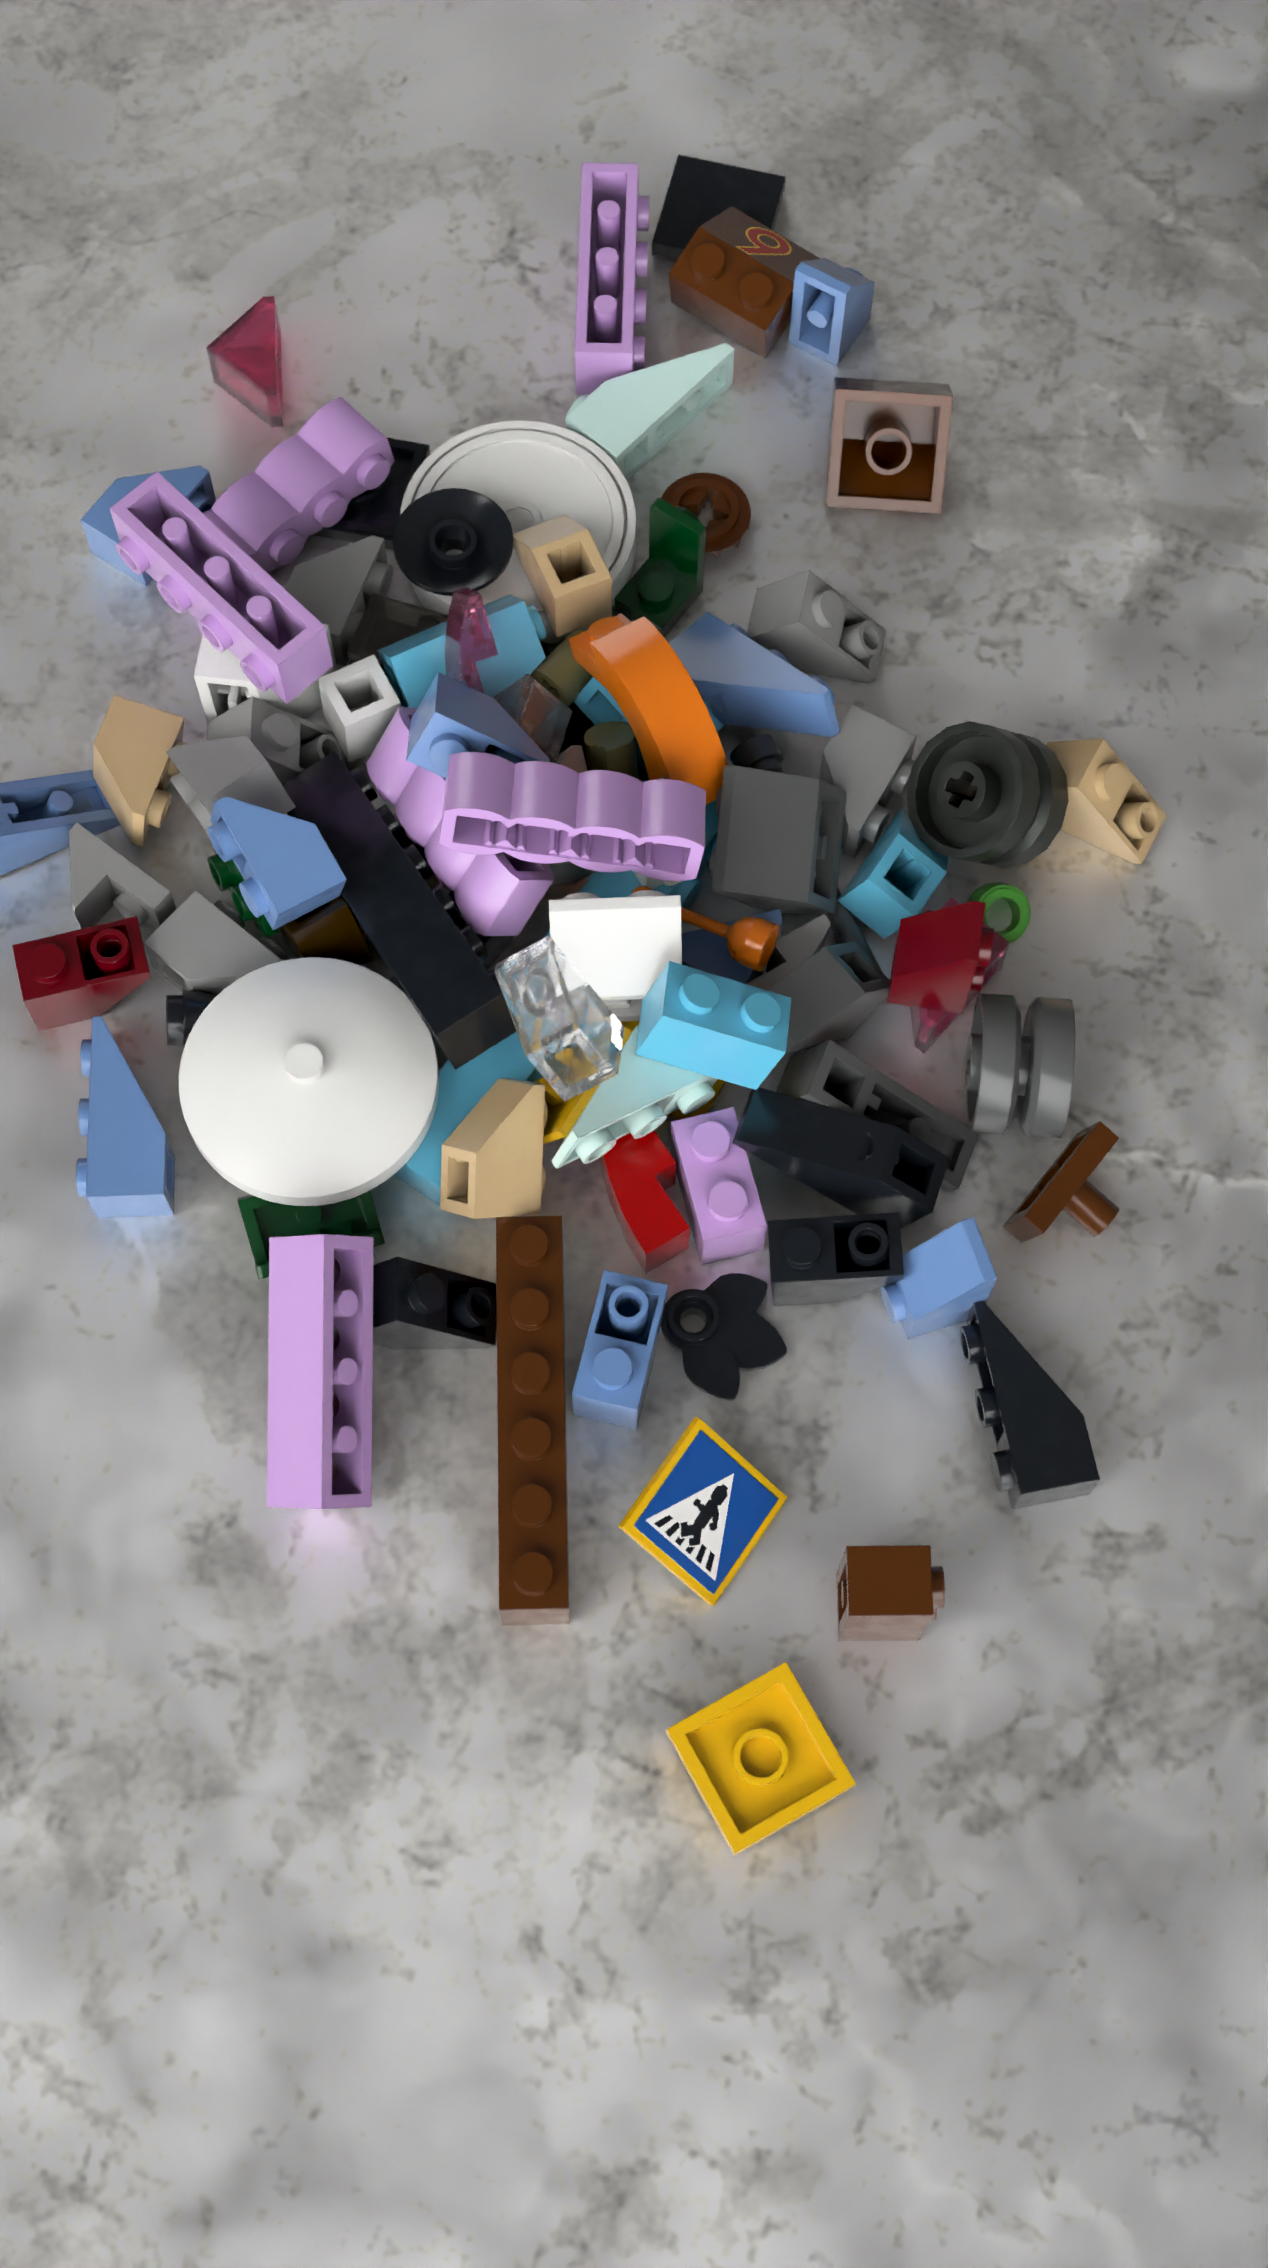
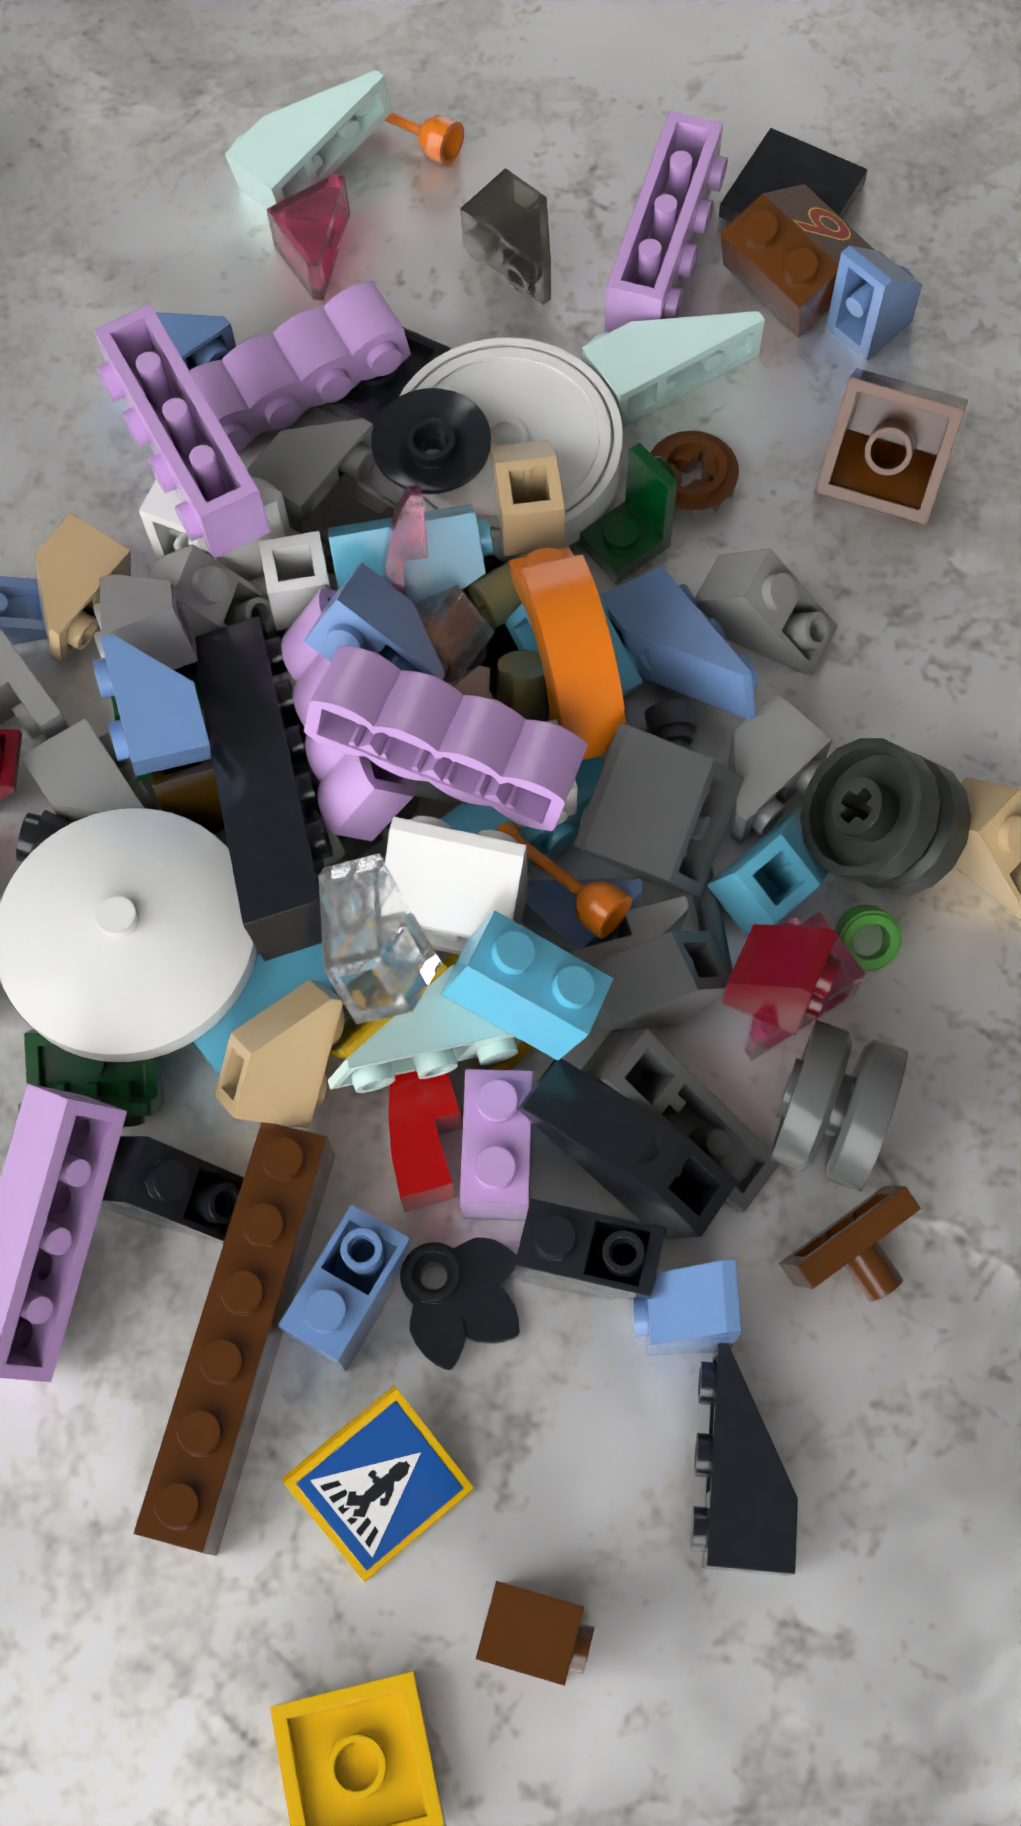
camera: 20 degrees right, 0 degrees up
none -> light aqua slope [225,70,393,222]
none -> orange hinge [384,112,464,165]
none -> clear smoke slope [460,168,551,305]

